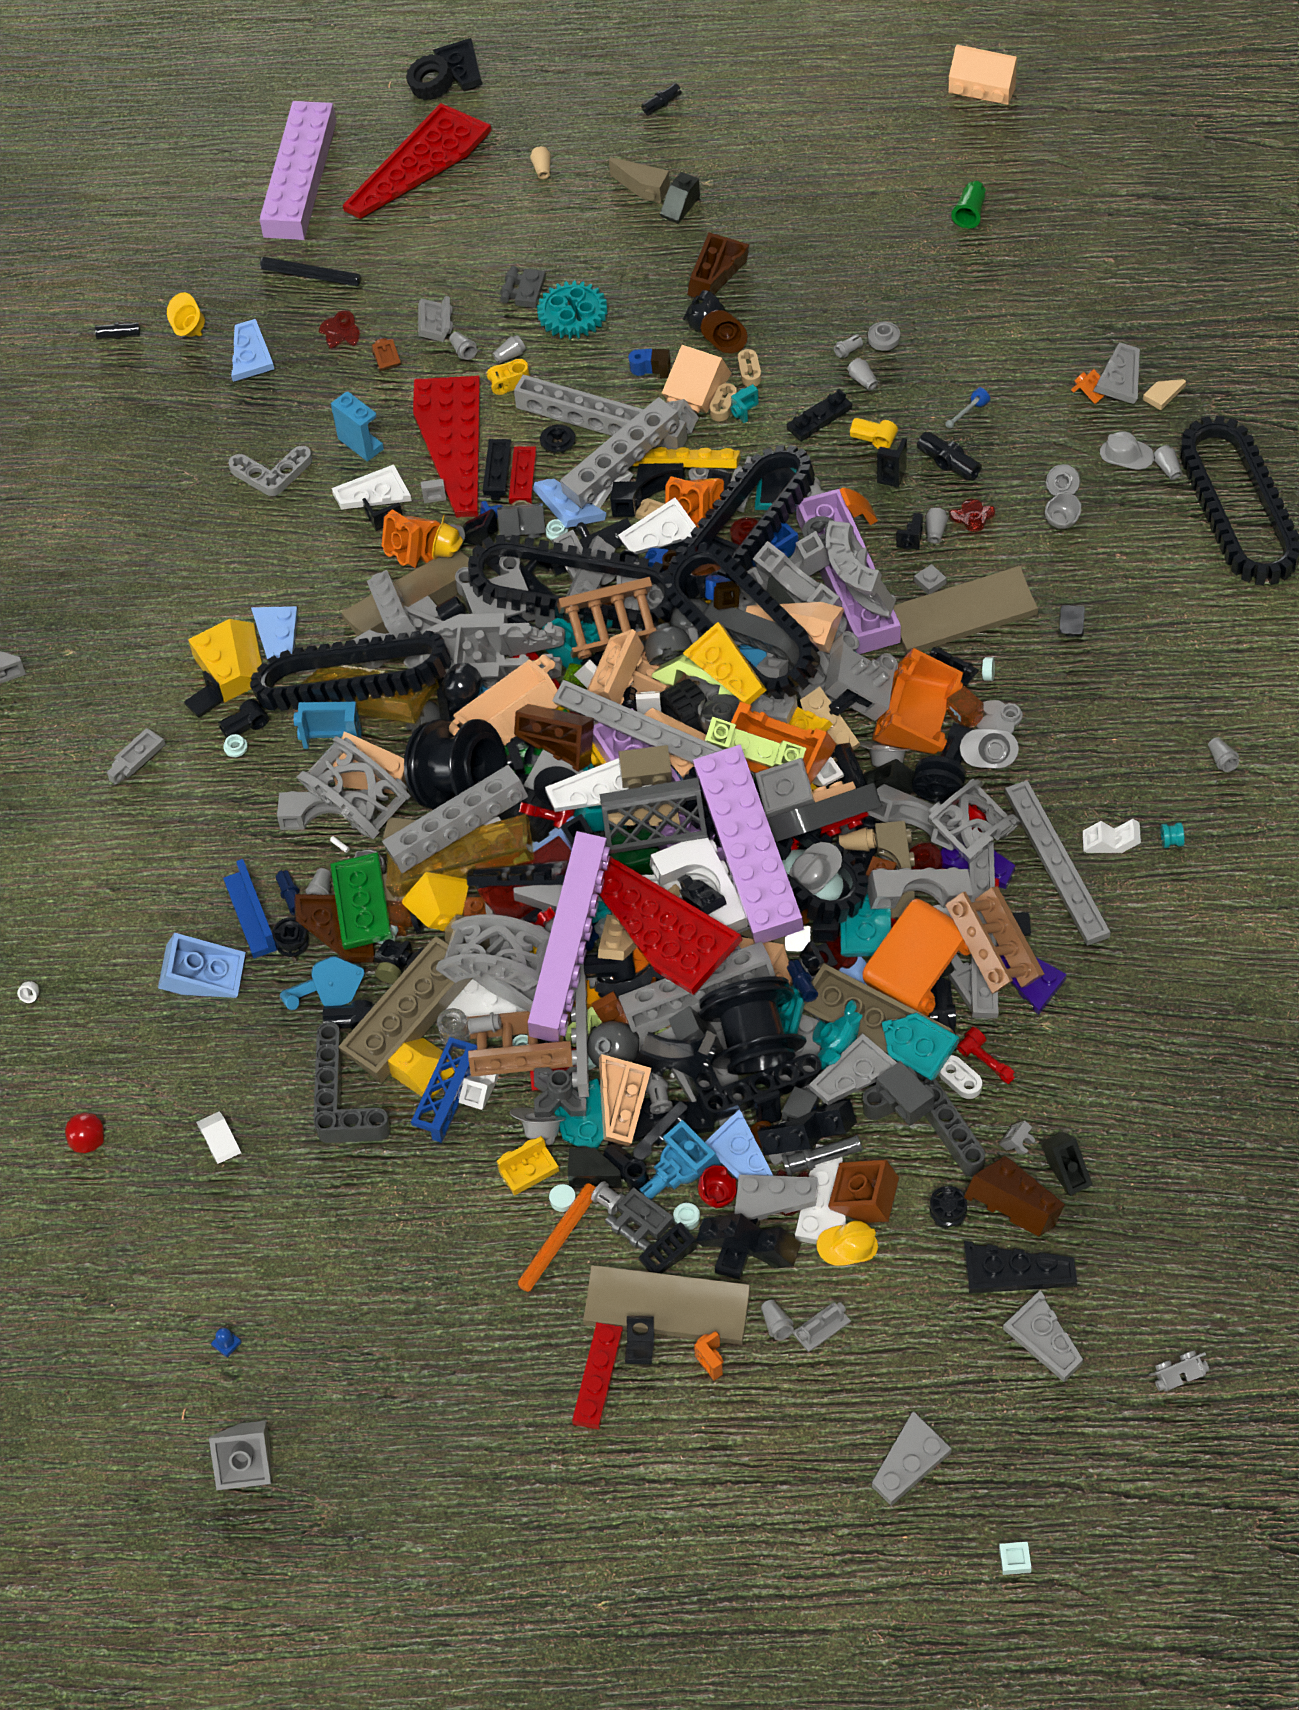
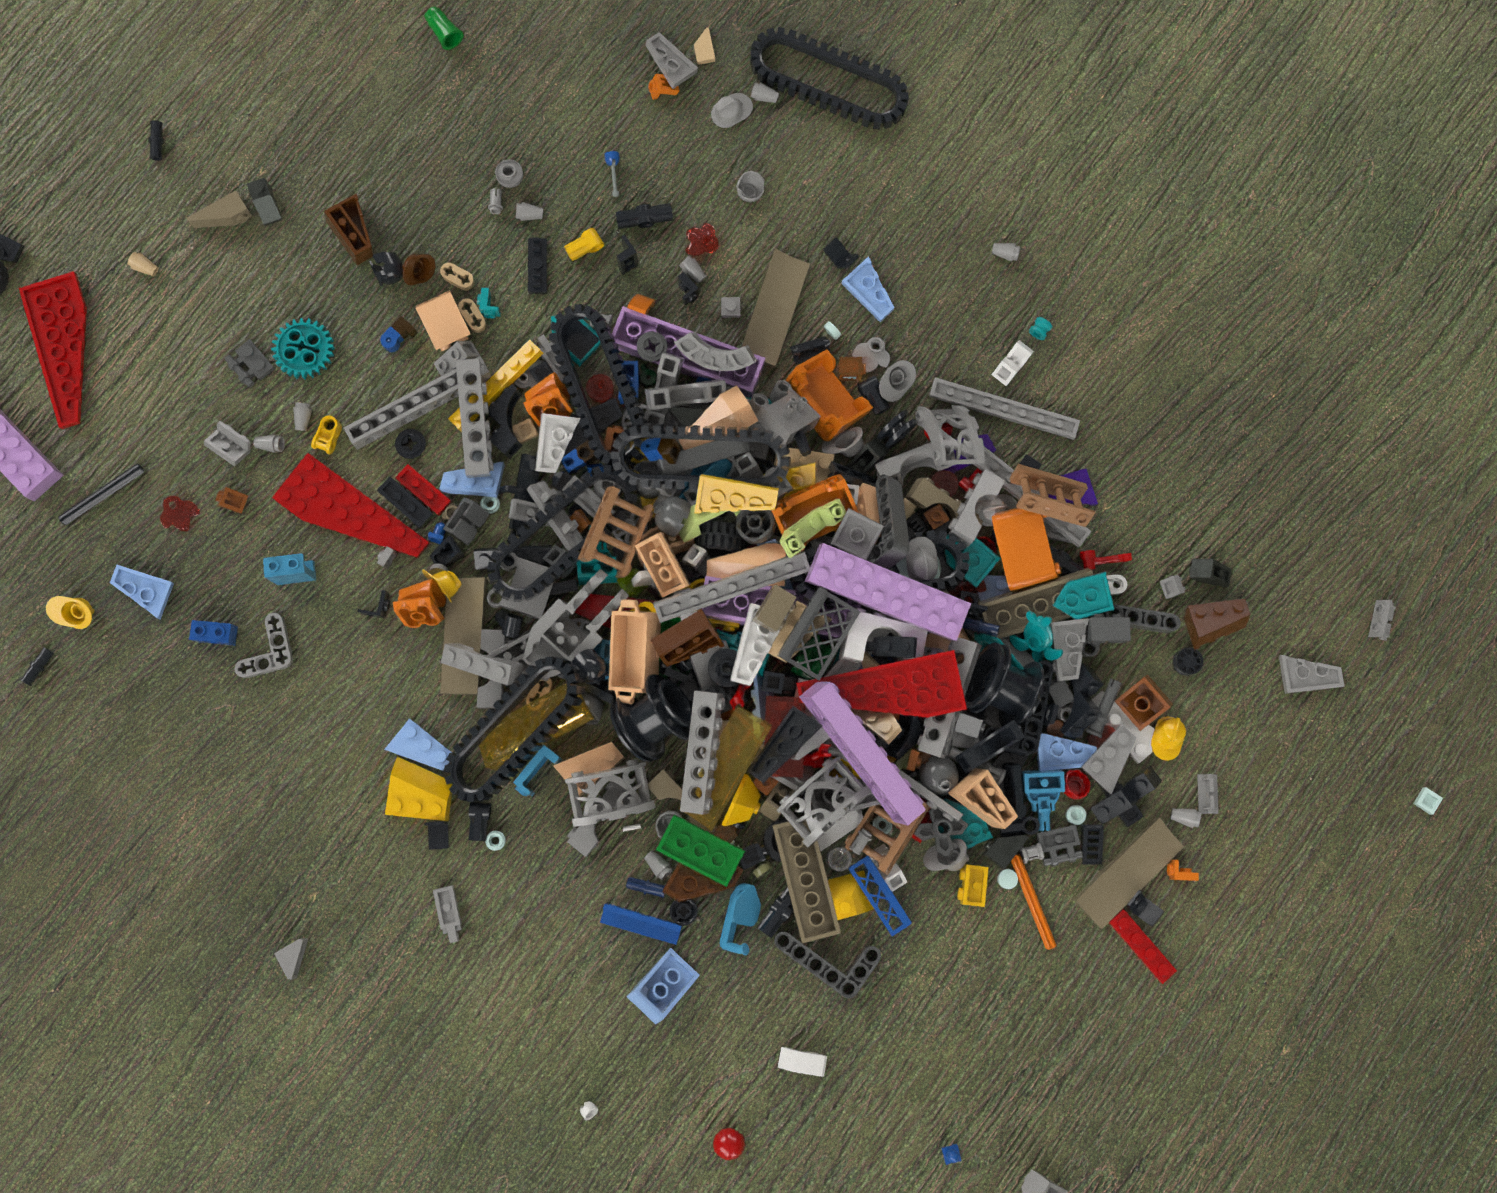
camera: 65 degrees left, 25 degrees up
white wing [332,465,412,510] -> none
light grey wing [872,1411,952,1506] -> none
black wing [964,1241,1077,1294] -> none
light grey plate [1046,464,1081,496] -> none
none -> blue brick [189,620,238,646]
none -> light blue wing [841,256,894,322]

